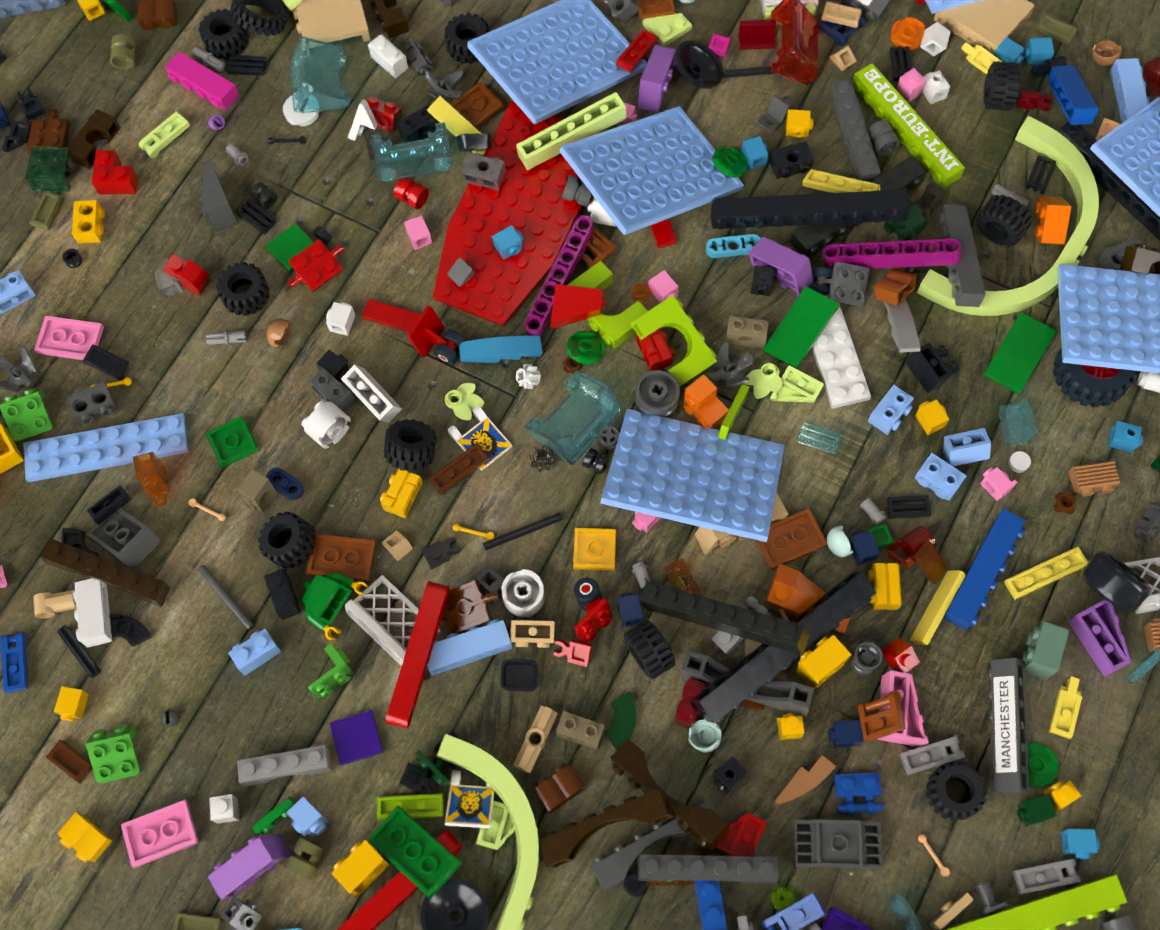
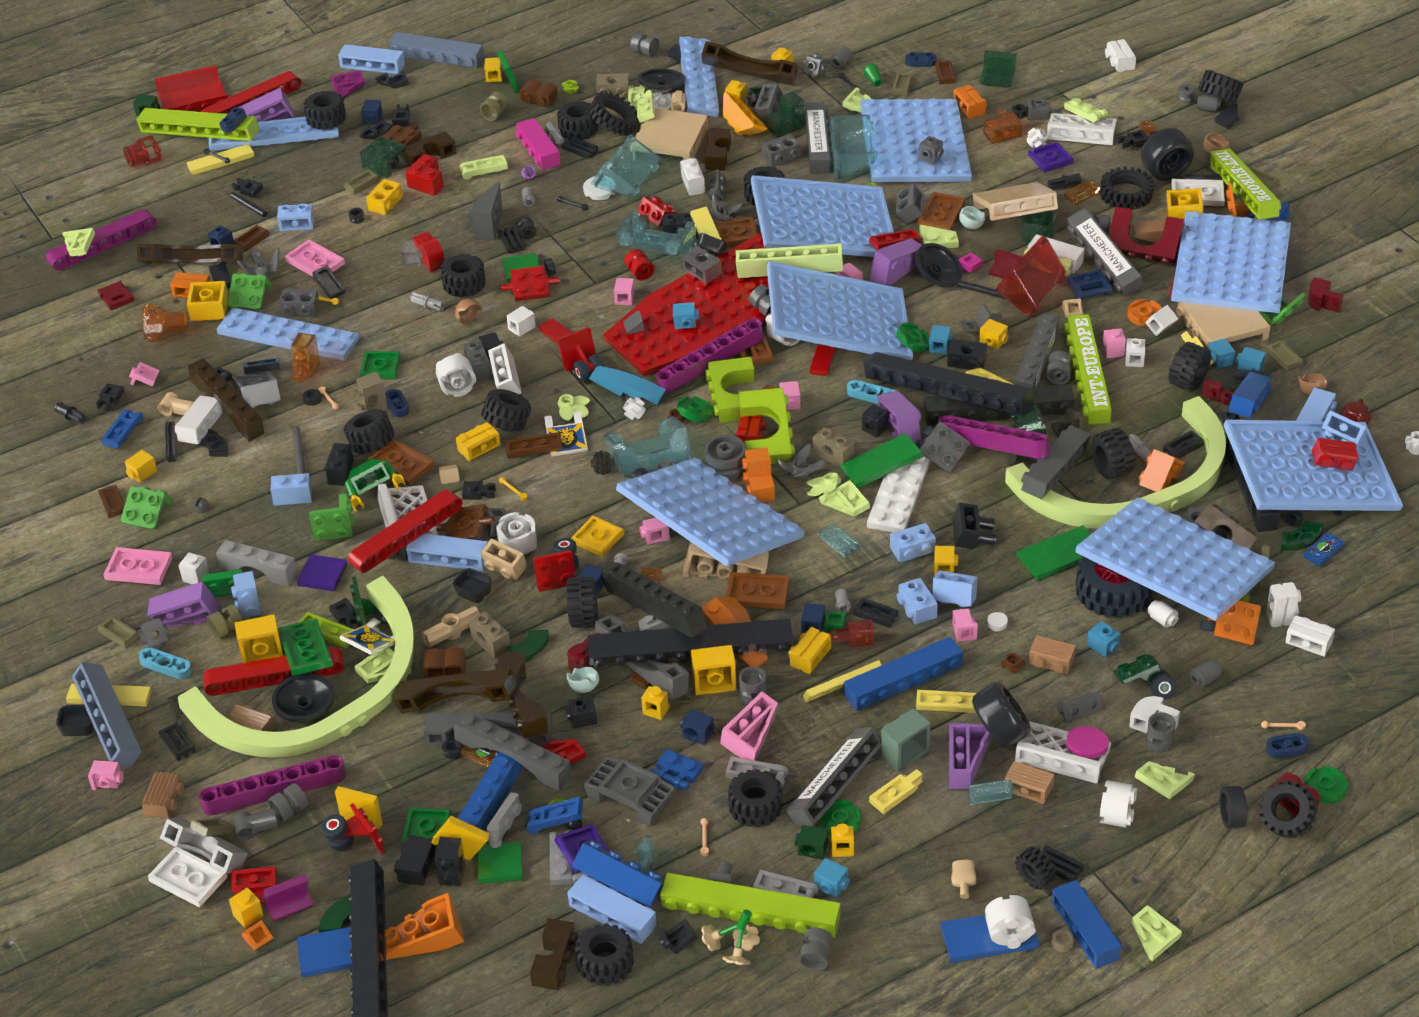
camera: 30 degrees right, 25 degrees down
yellow brick [57,812,113,863] -> none
white slope [348,99,378,141] -> none
black bar [483,513,562,550] -> none
red slope [551,284,606,329] -> none
plate [553,639,593,667] -> none
lime tile [718,384,749,440] -> none
medium nougat slope [772,755,836,807] -> none
tan plate [822,2,862,28] -> none
light aqua hair [827,525,853,557] -> none
dark orange plate [858,690,906,742] -> none
dark orange brick [874,268,917,306] -> none
red brick [881,638,920,673] -> none
light grey slope [884,299,920,353] -> none
black tile [889,46,912,81] -> none
reddish brown tile [914,541,947,584] -> none
tan plate [930,892,973,930] -> none
clear light blue bracket [998,399,1037,446] -> none
none -> black tile [303,389,322,406]

